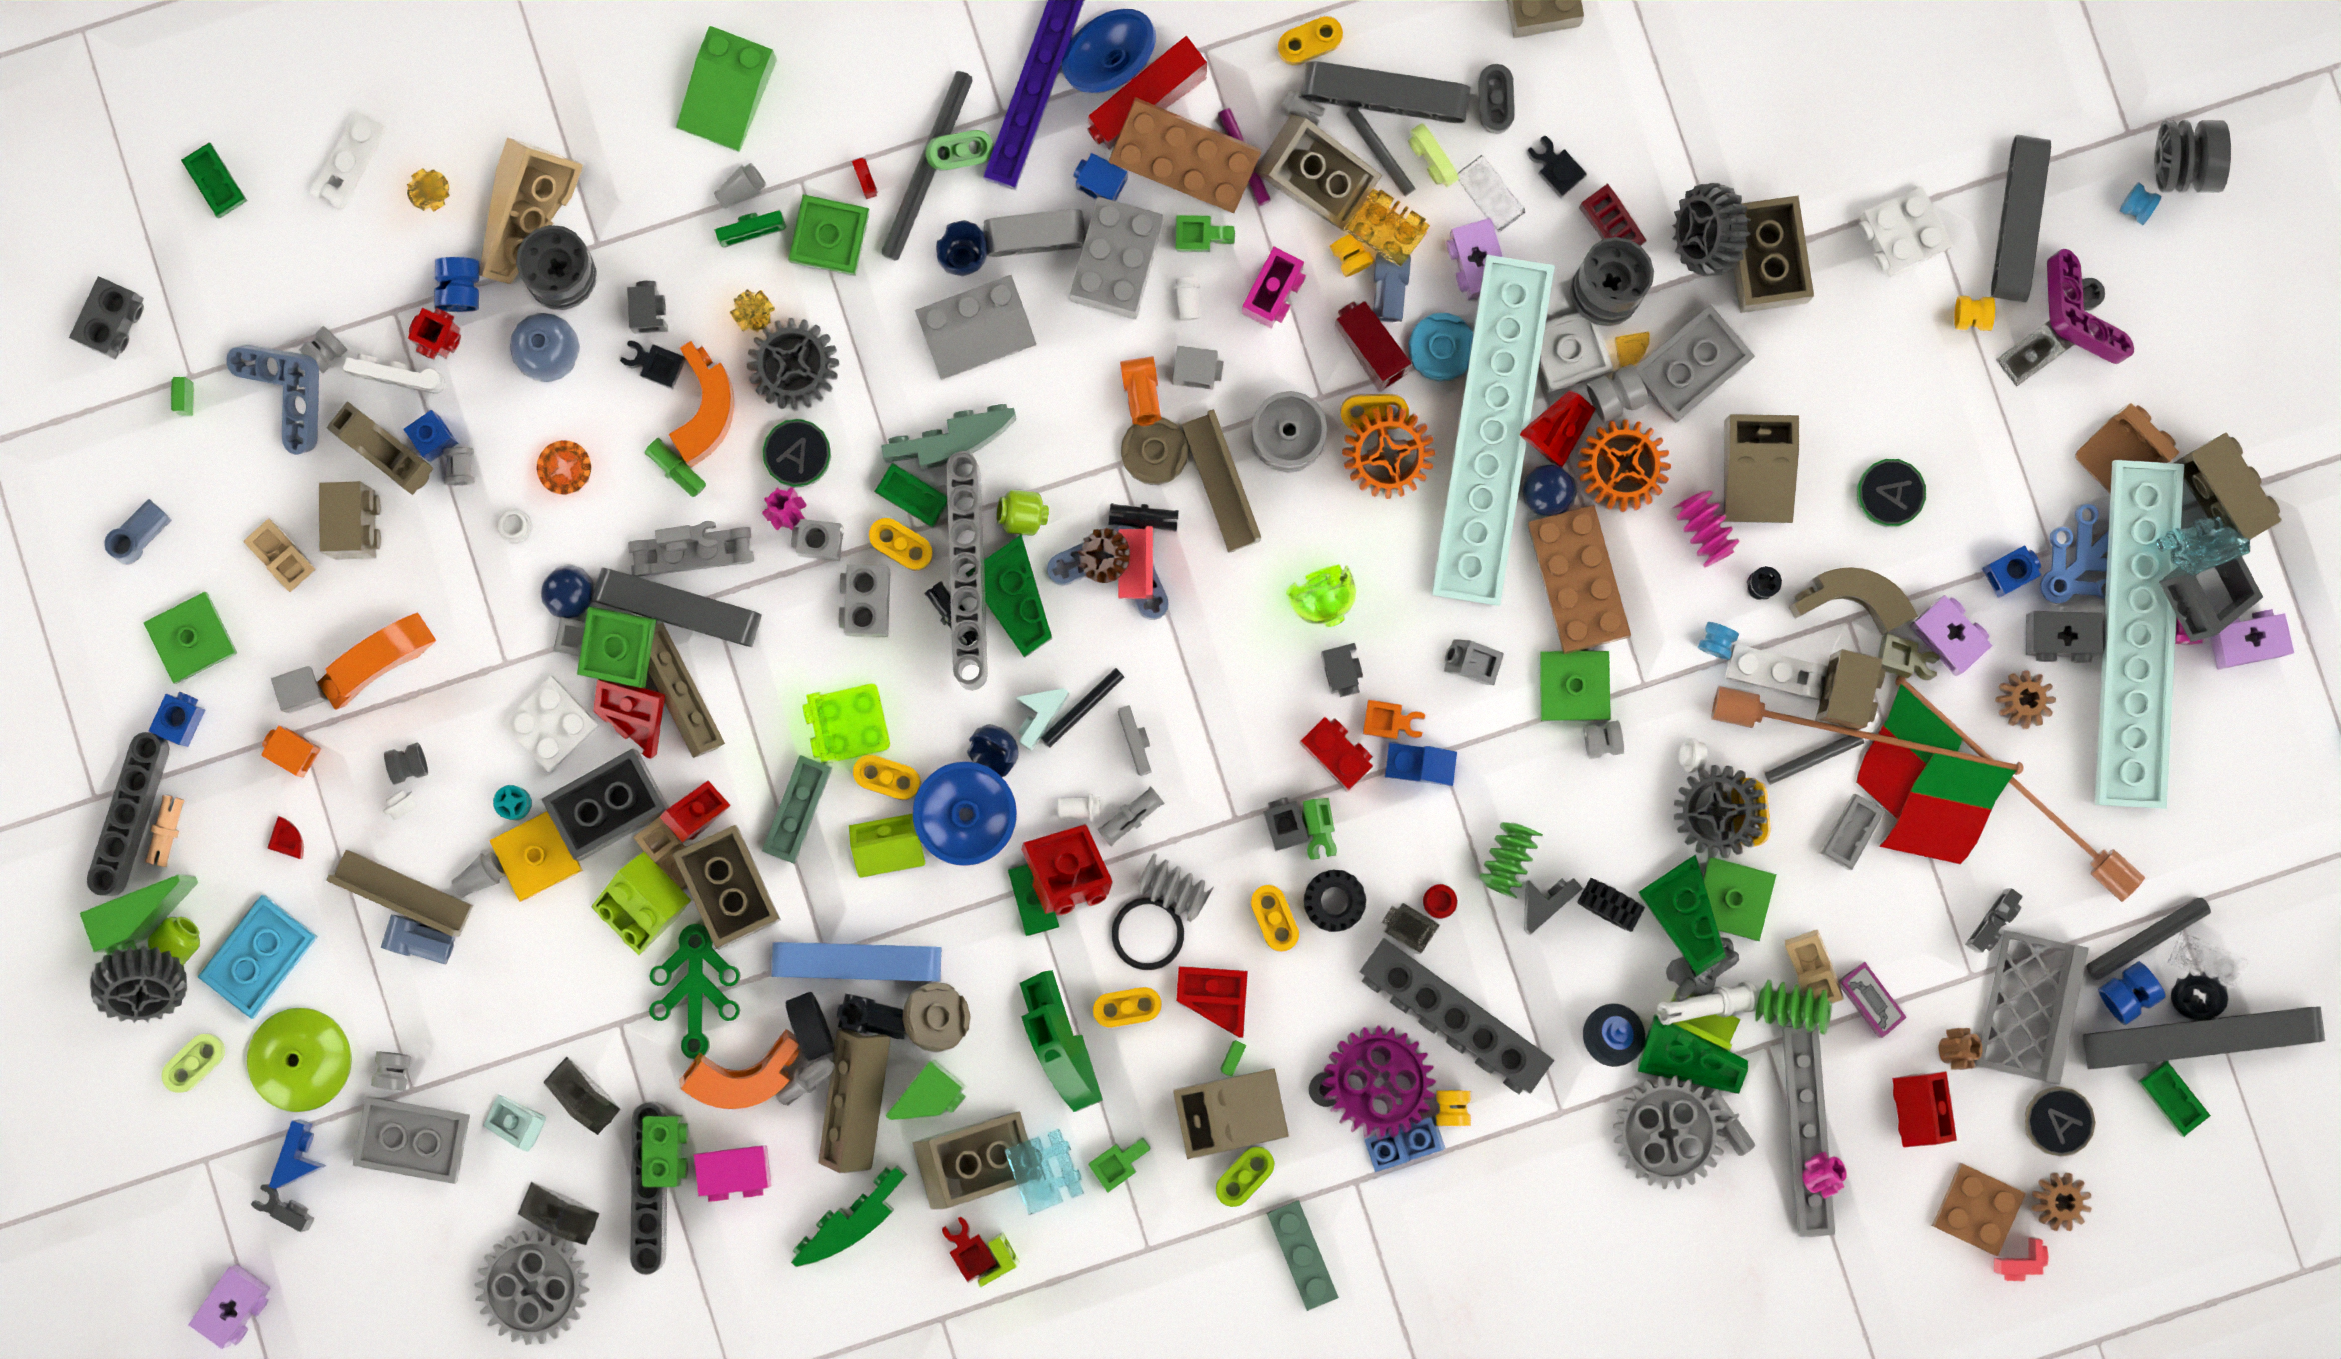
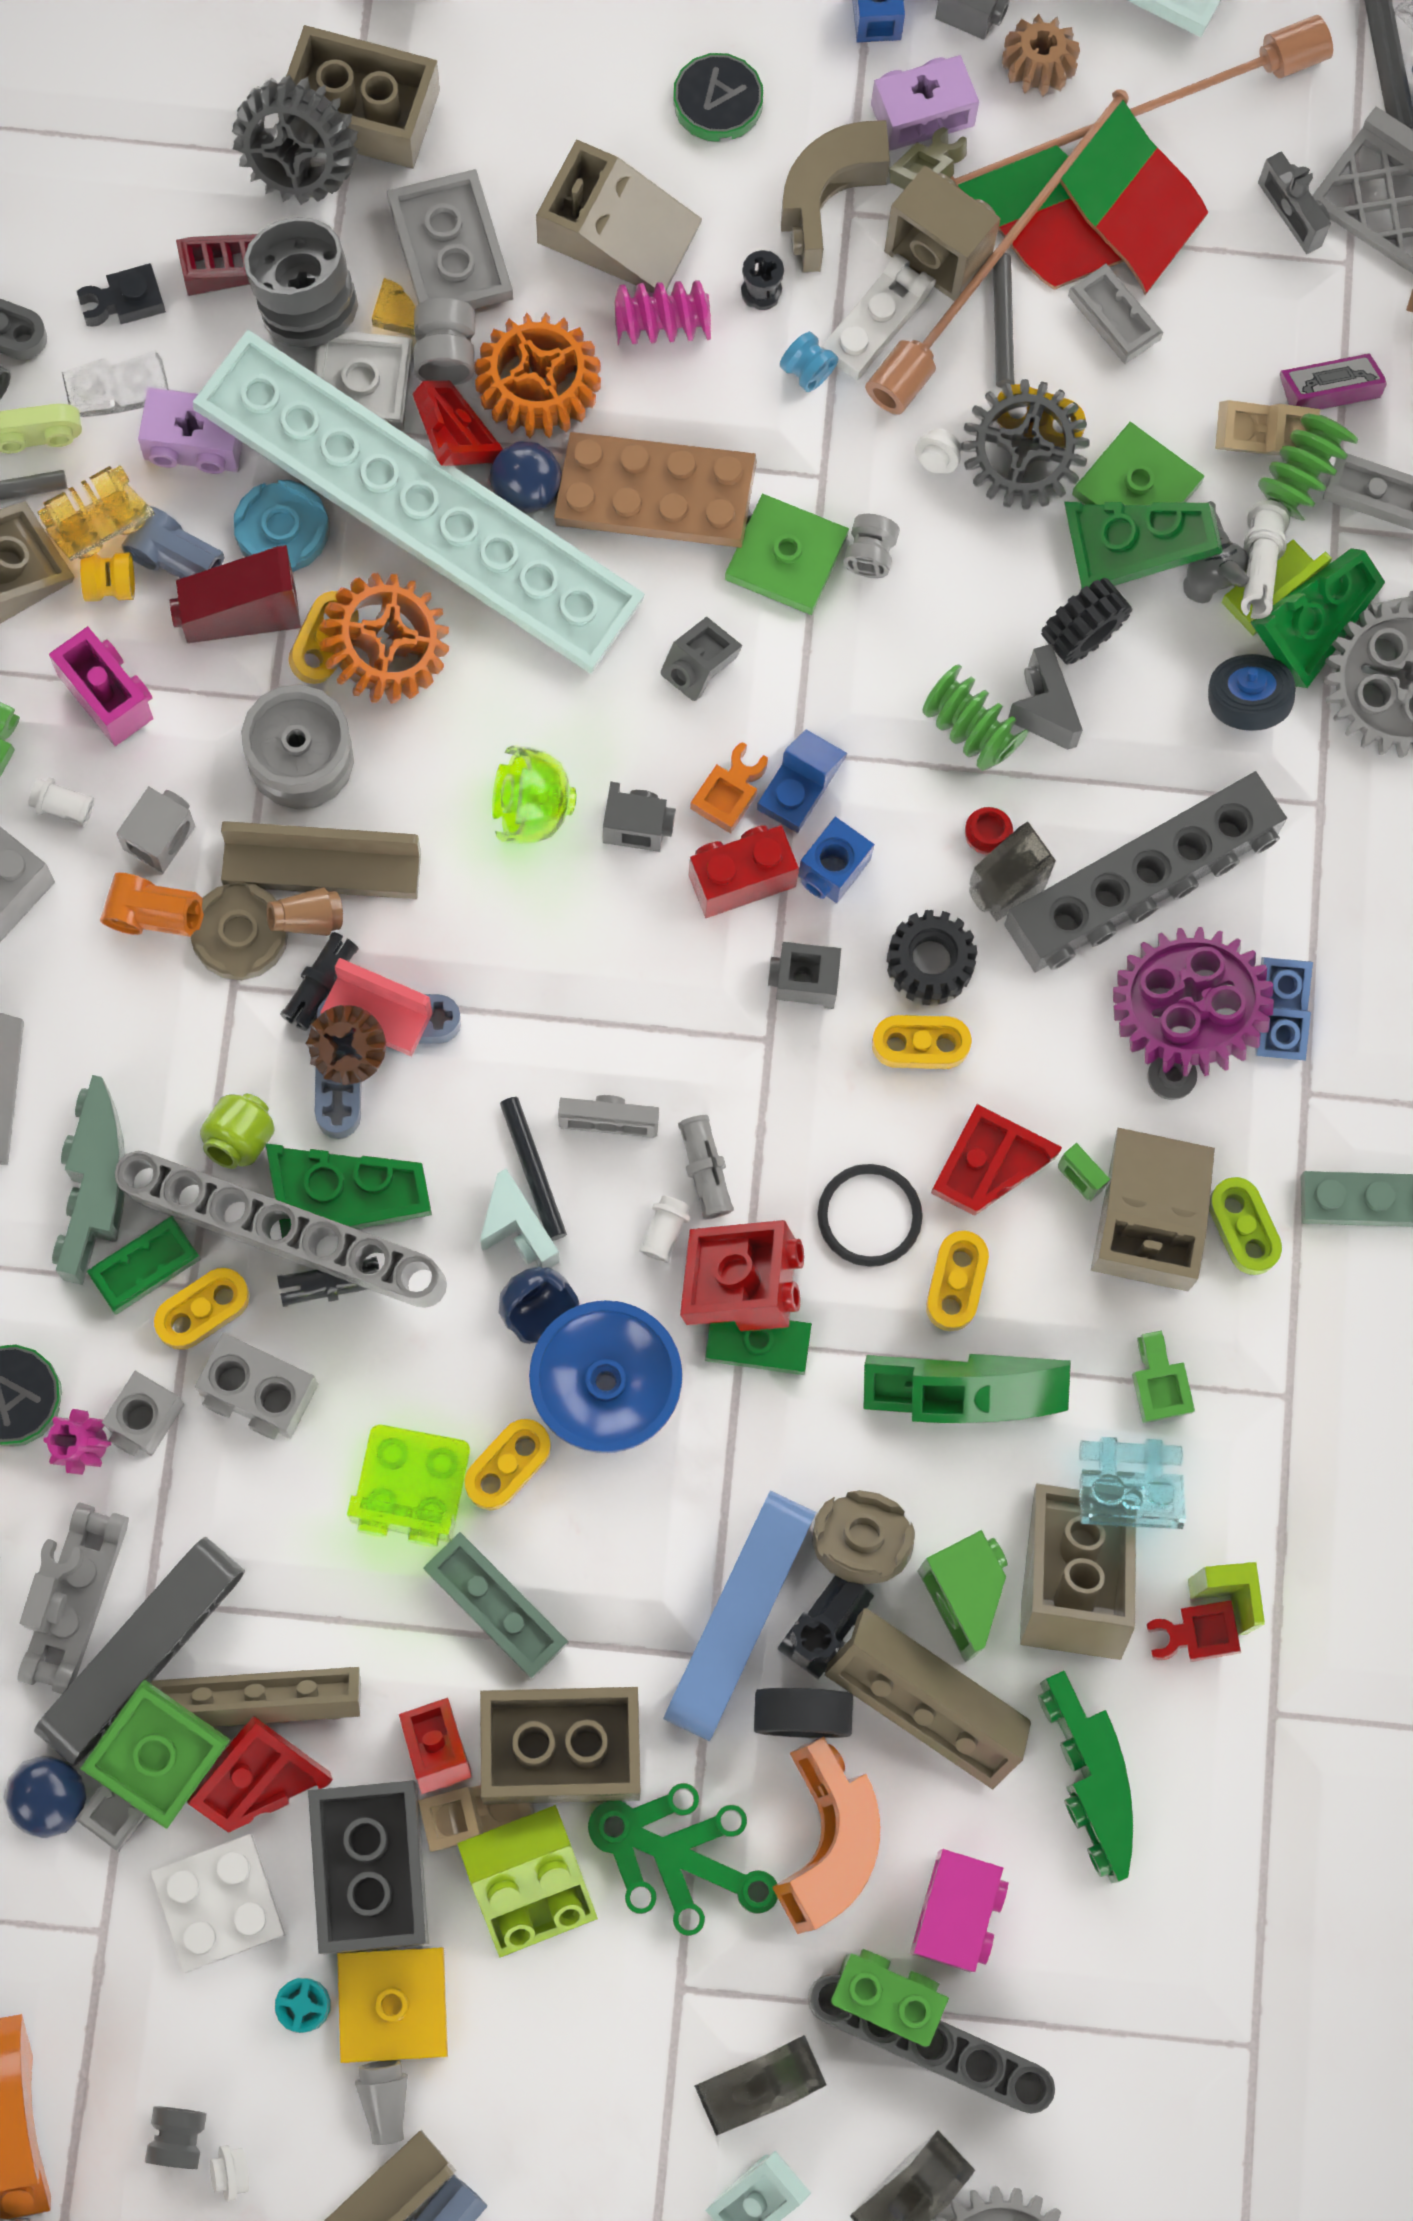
camera: 75 degrees left, 10 degrees down
light grey axle [776,1056,835,1106] -> none
lime panel [849,813,926,878] -> none
light grey piece [1138,853,1214,922] -> none
bright green plate [1302,798,1337,860] -> none
yellow wheel [1436,1090,1471,1126] -> none
none -> medium nougat cone [266,887,343,936]
none -> blue brick [798,816,875,904]

